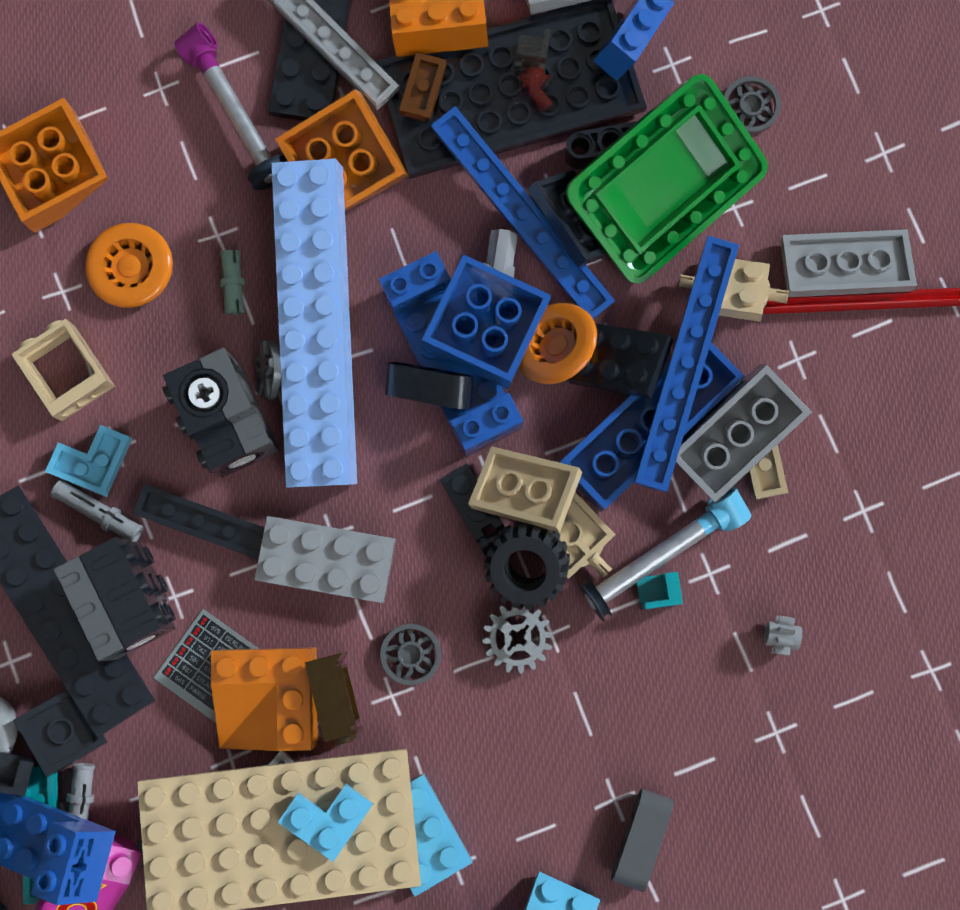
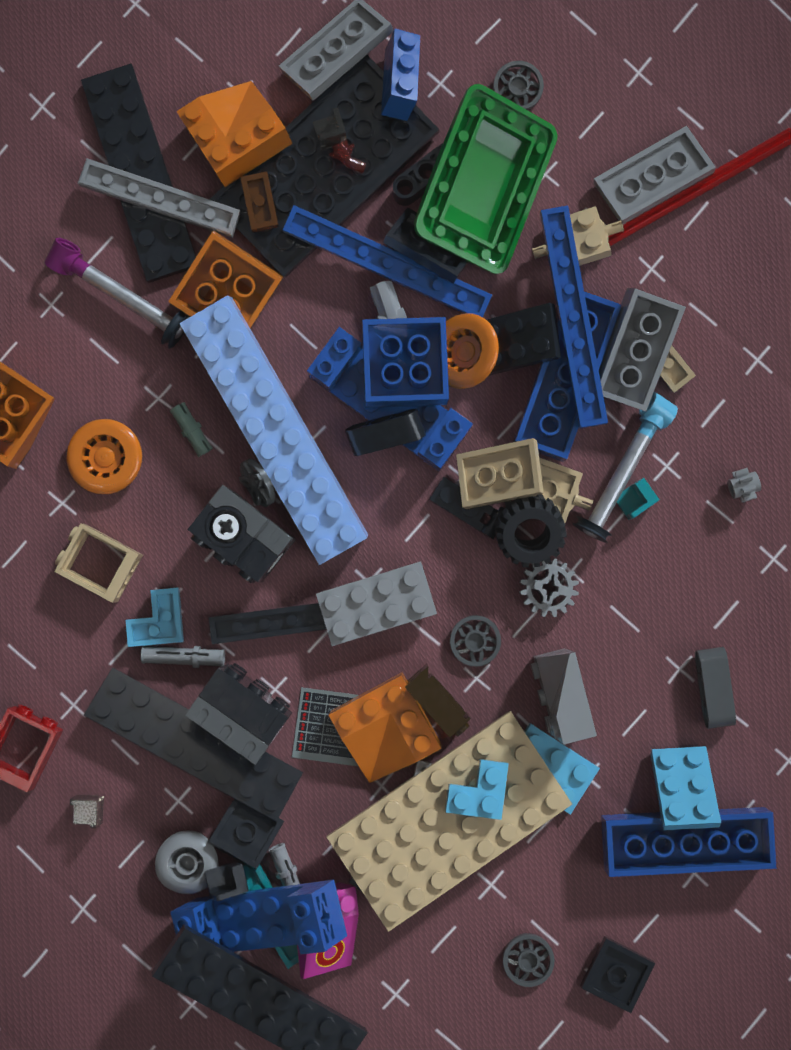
camera: 30 degrees left, 5 degrees up
none -> light grey slope [531,648,597,745]

